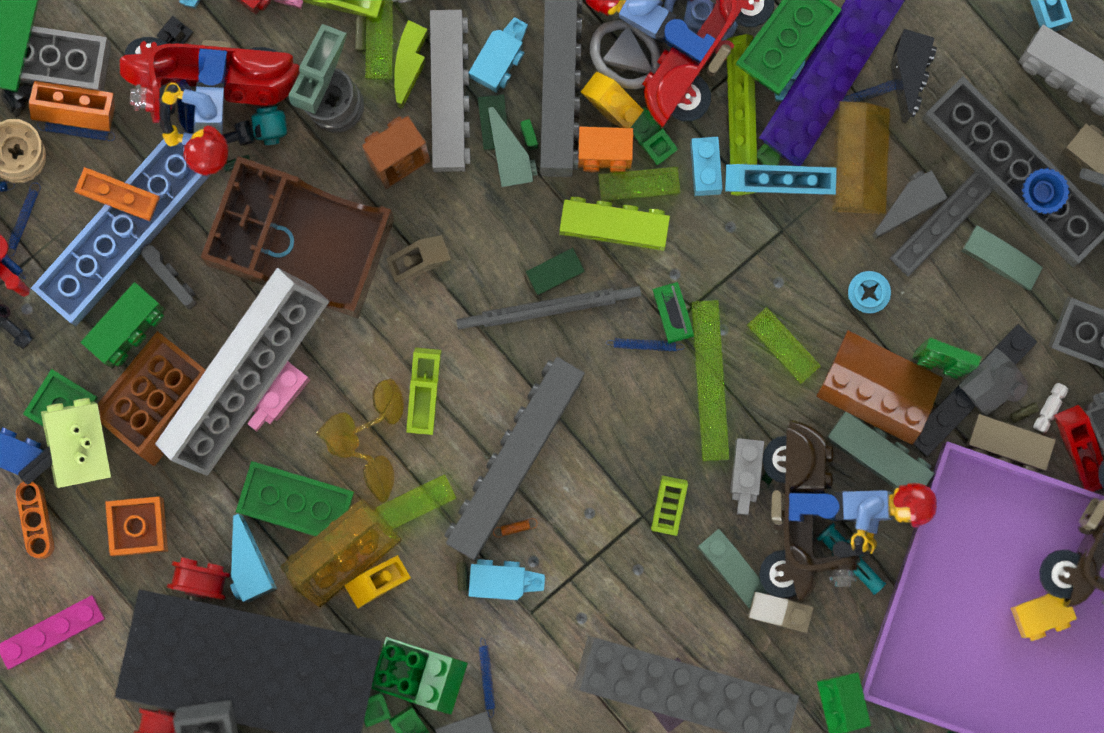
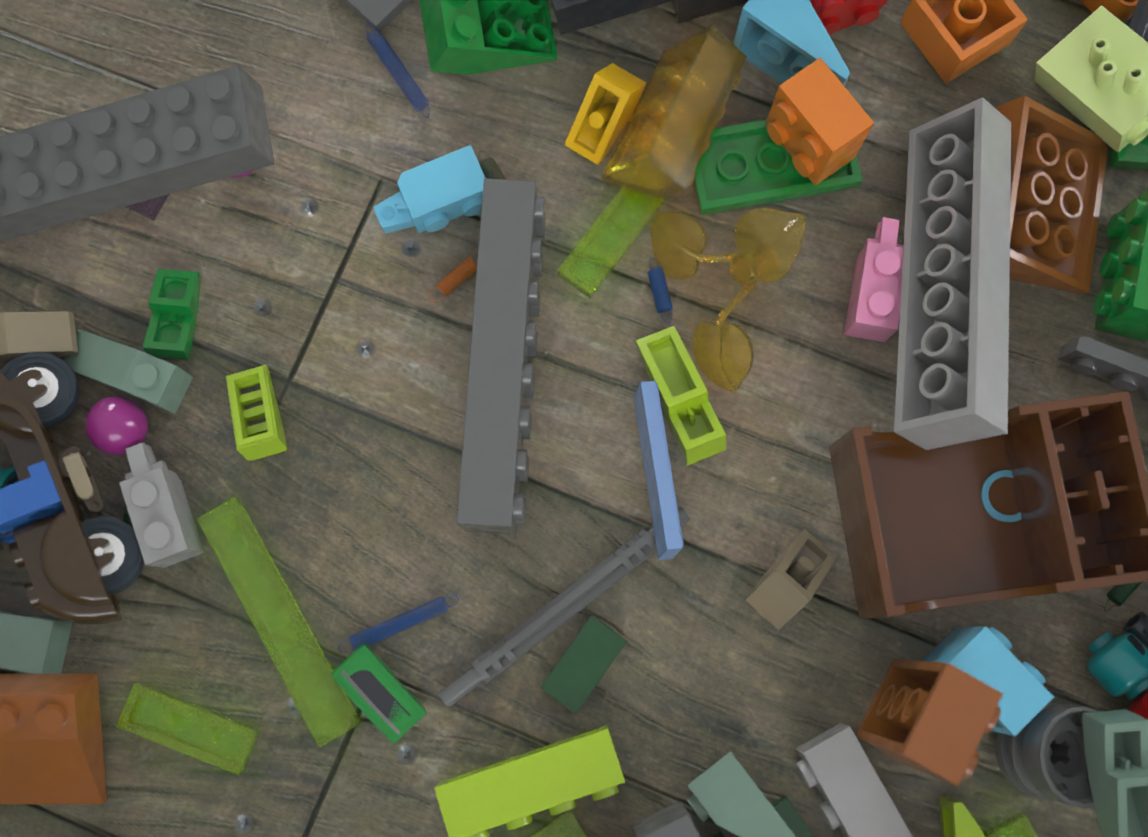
camera: 155 degrees right, 5 degrees down
none -> magenta piece [85,396,148,456]
none -> green slope [142,269,201,359]
none -> medium blue tile [633,381,684,560]
none -> blue piece [648,258,673,323]
none -> orange brick [765,57,874,186]
none -> medium azure brick [922,626,1054,736]

